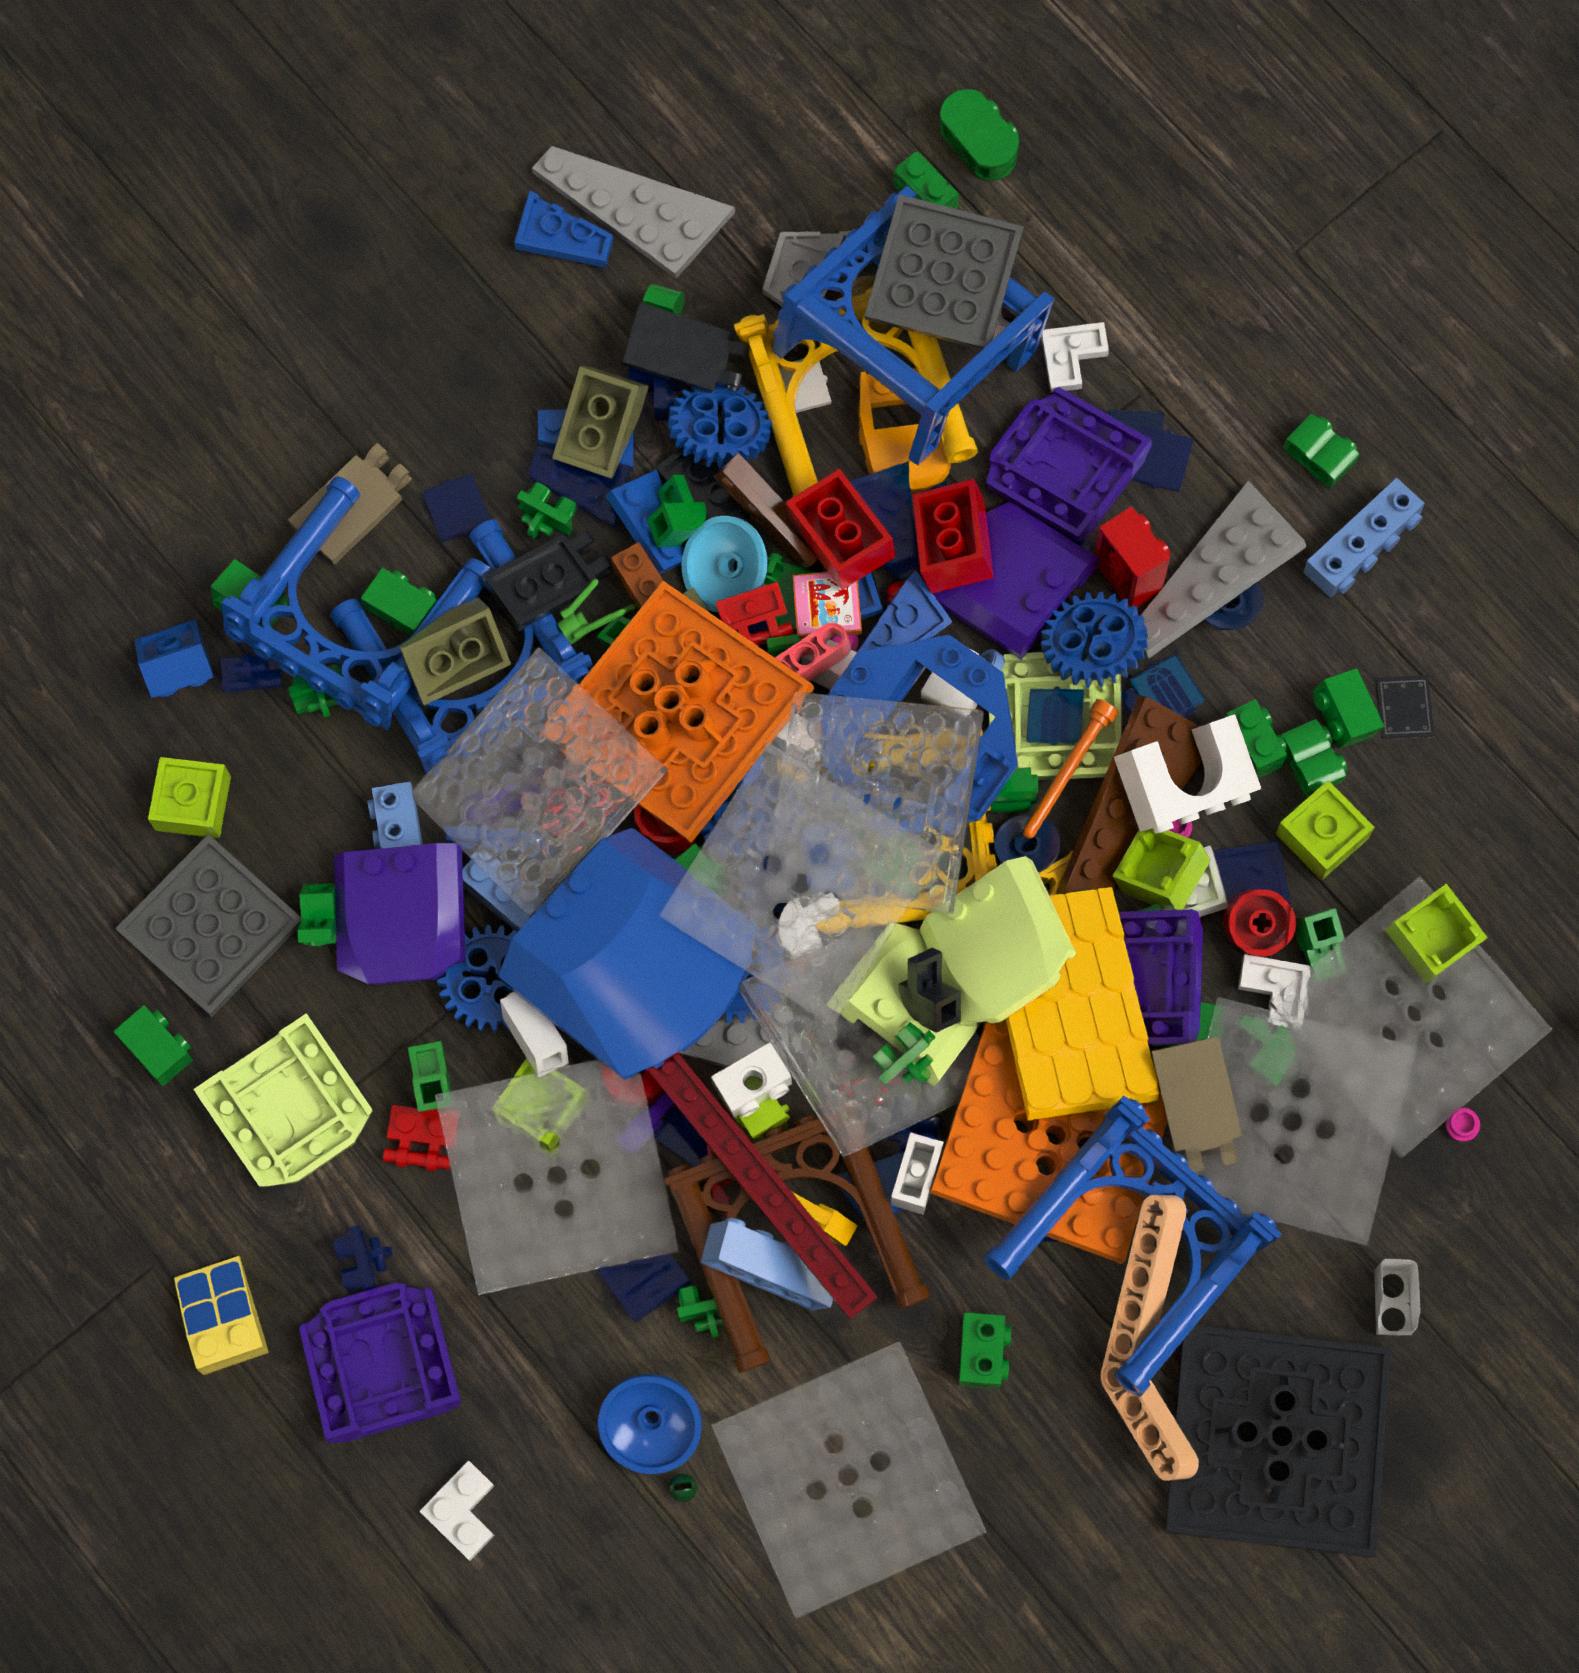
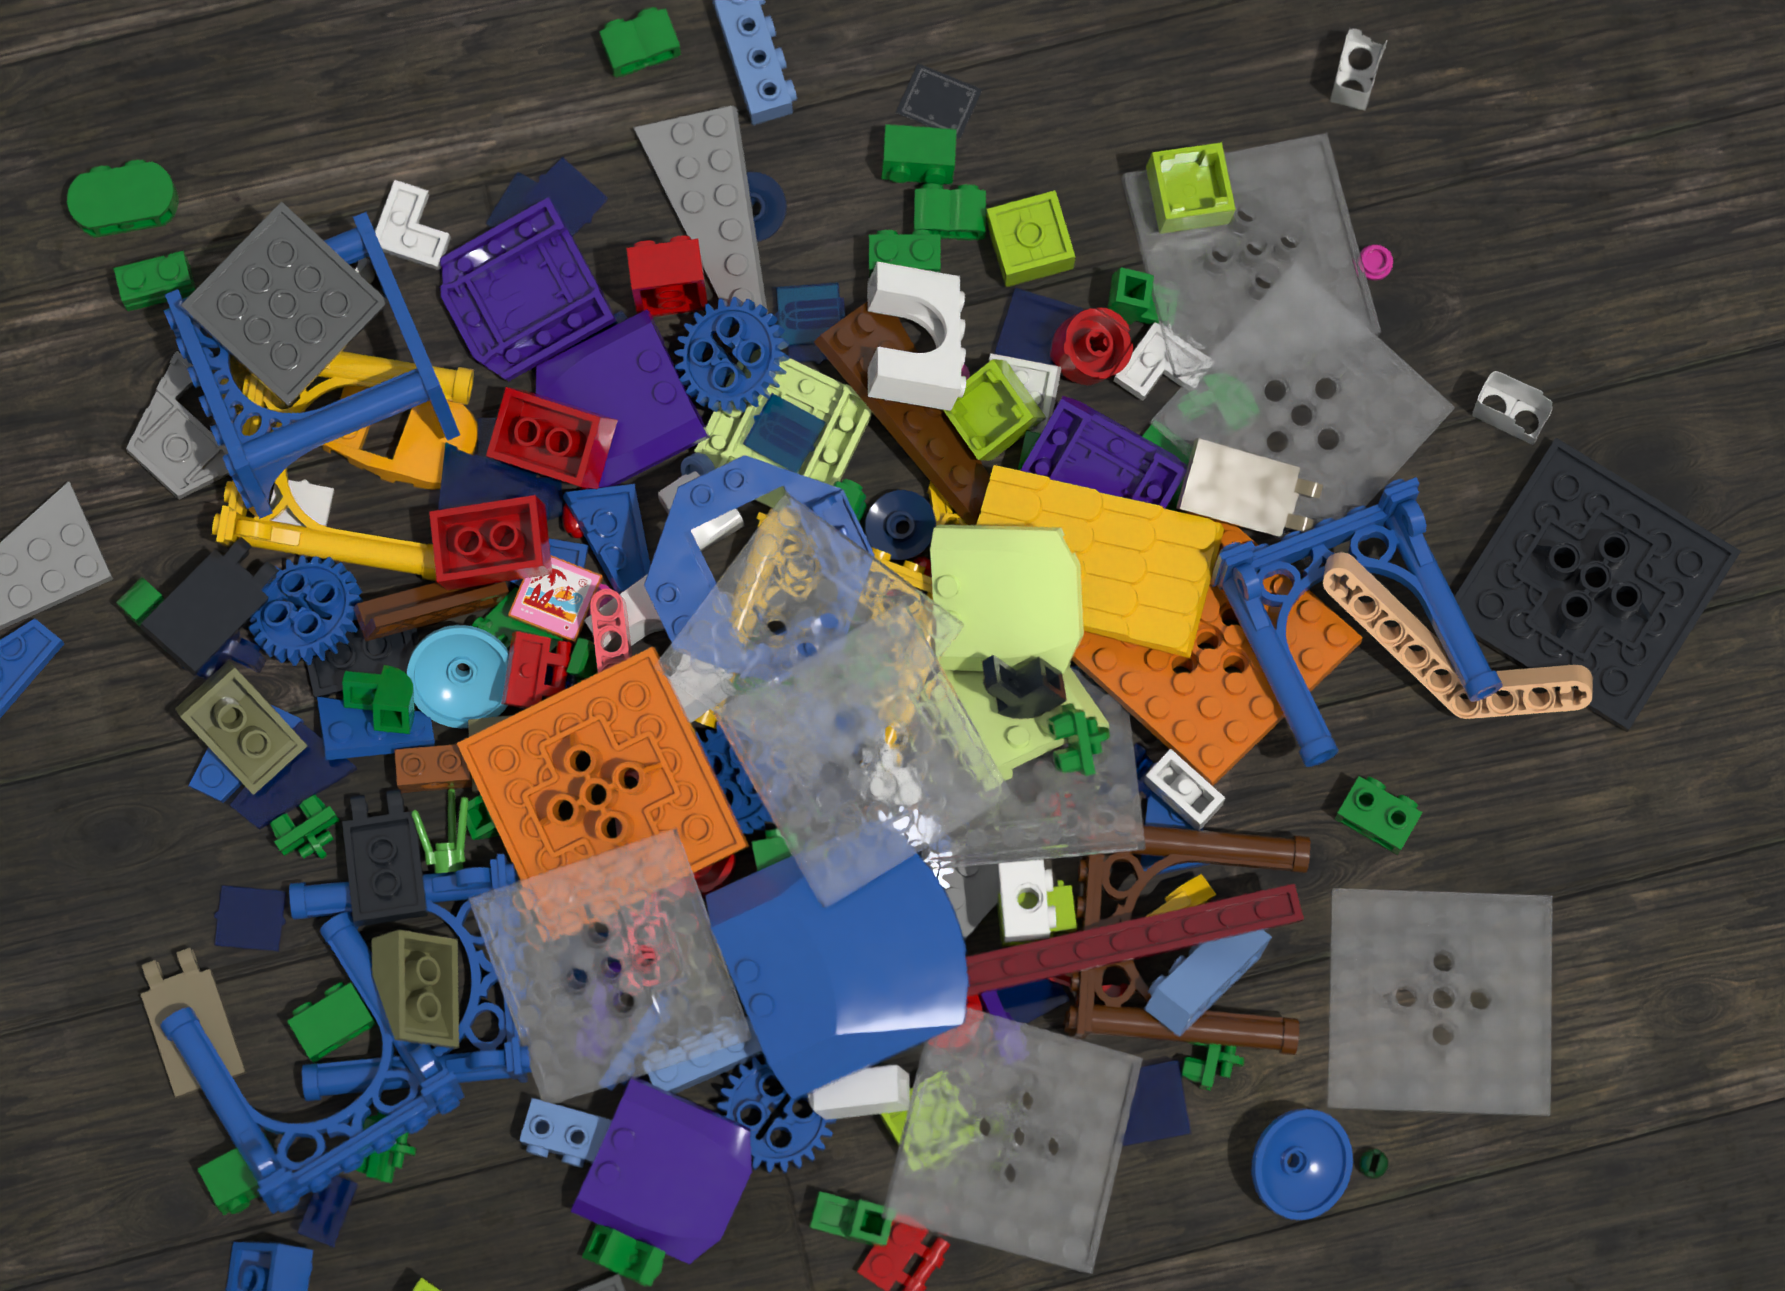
camera: 65 degrees left, 5 degrees up
orange piece [1023,699,1119,839] -> none

